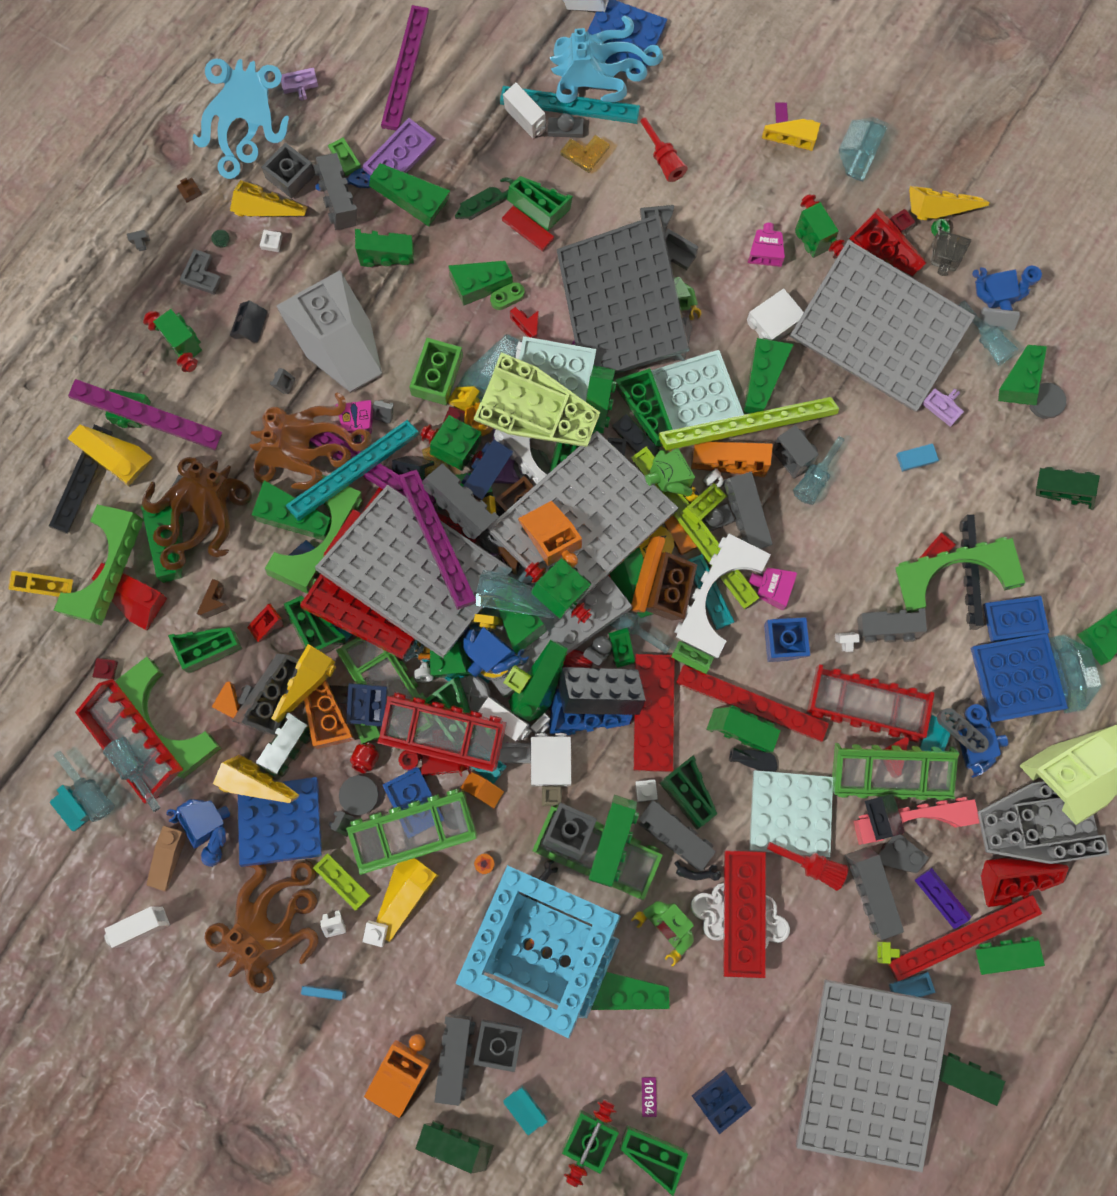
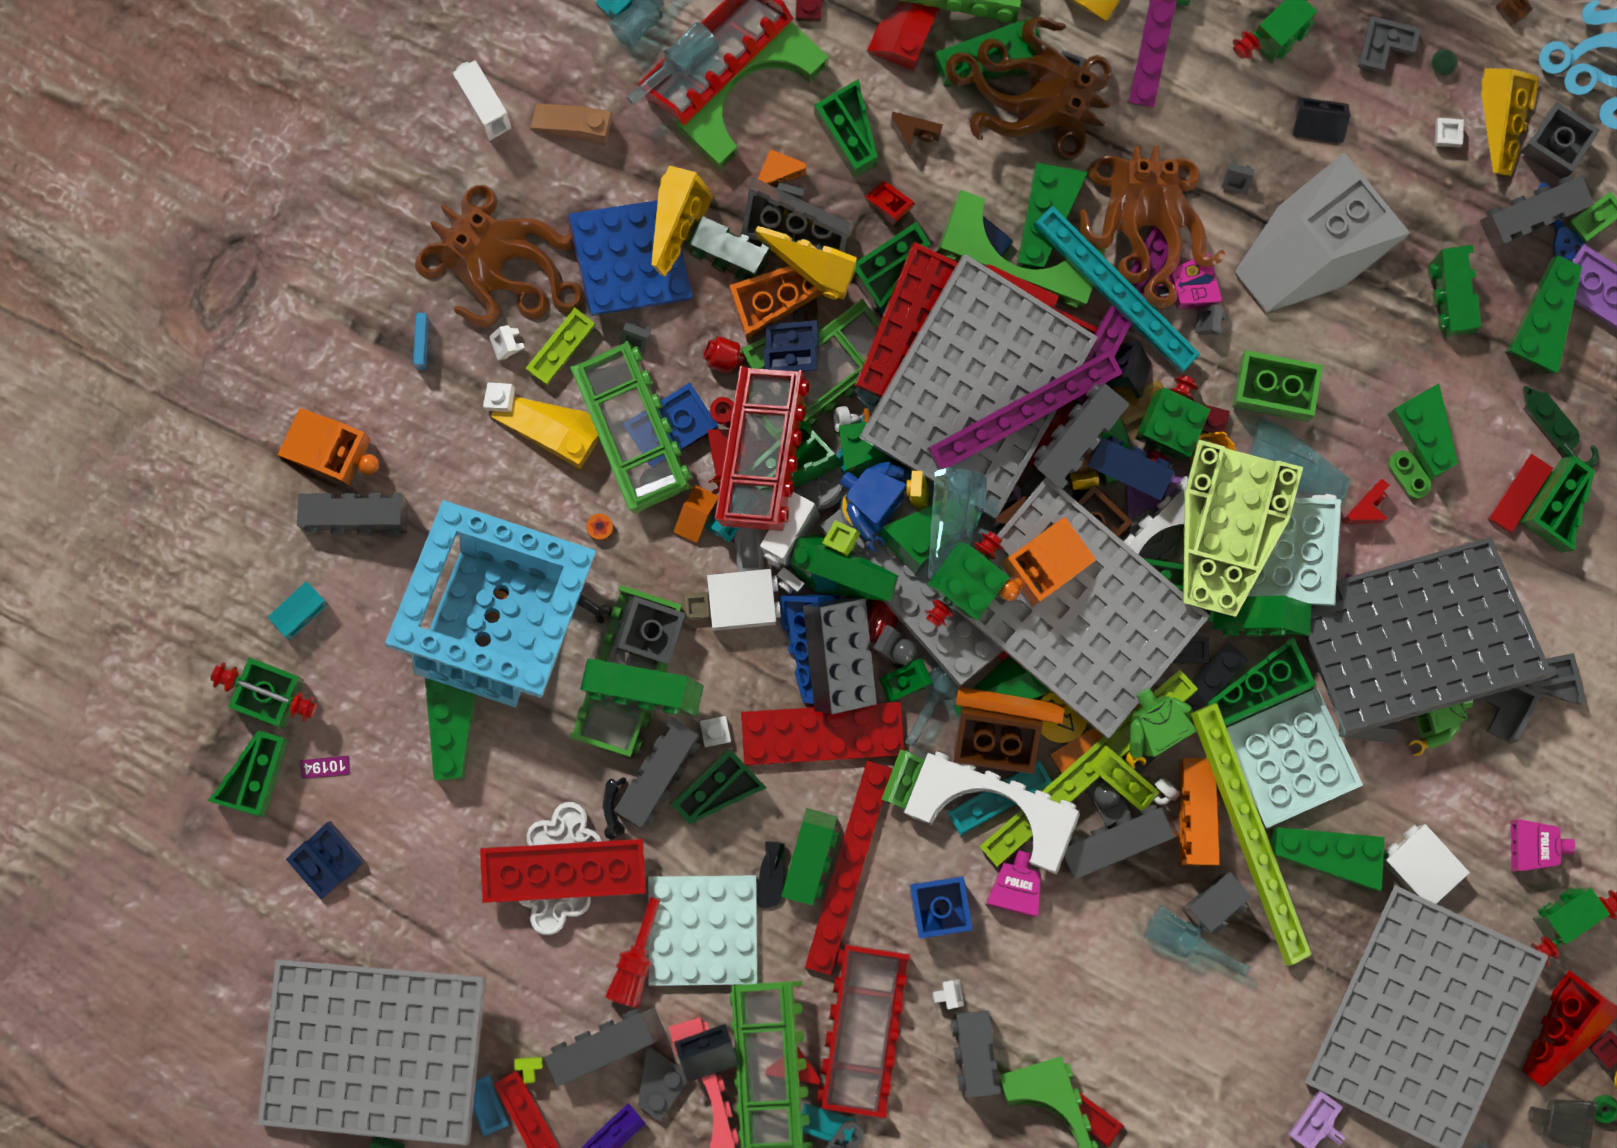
camera: 80 degrees right, 5 degrees up
blue torso [167,799,230,867] -> none
dark grey tile [339,775,379,815] -> none
dark green wedge [415,1120,494,1174] -> none
yellow slope [448,386,480,411] -> none
dark grey brick [473,1019,523,1072] -> none
bright green torso [631,901,694,966] -> none
dark azure tile [896,443,939,472] -> none

